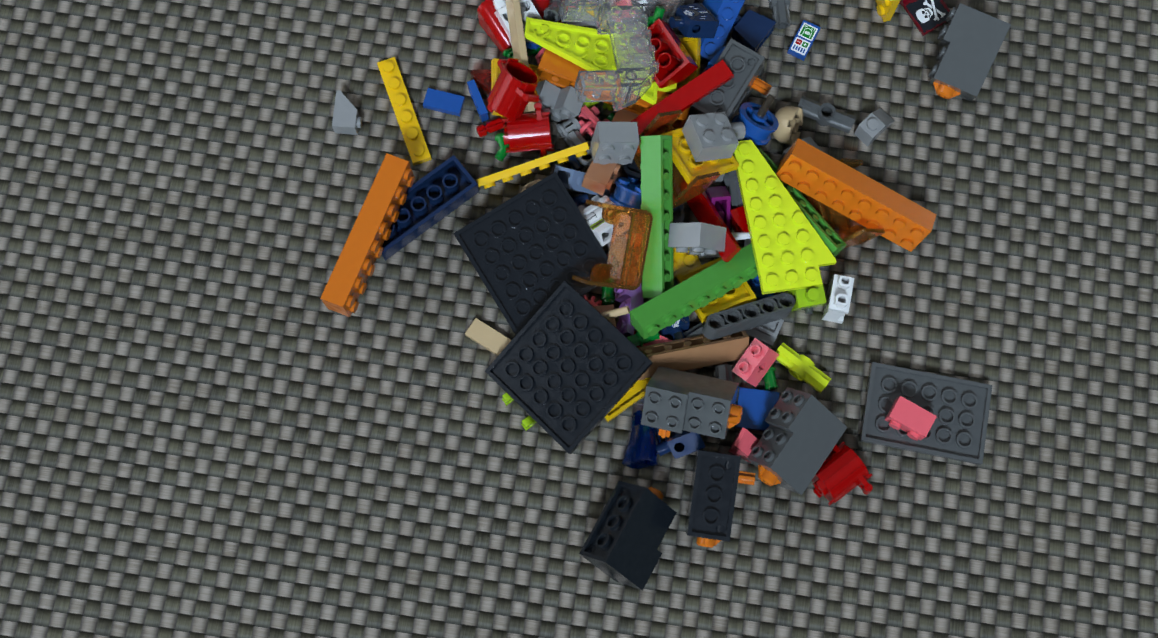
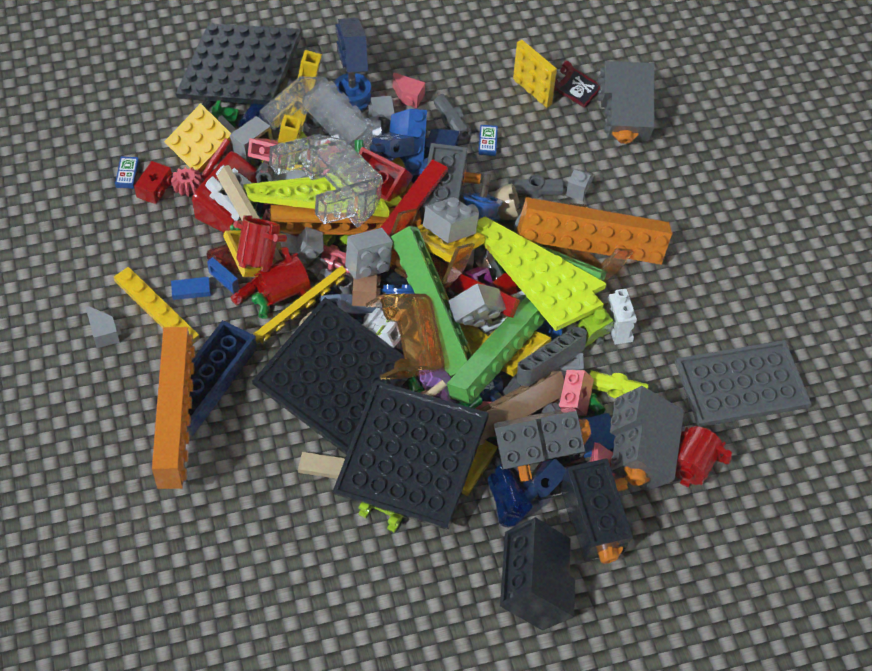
camera: 25 degrees left, 20 degrees down
coral brick [885,396,937,441] -> none

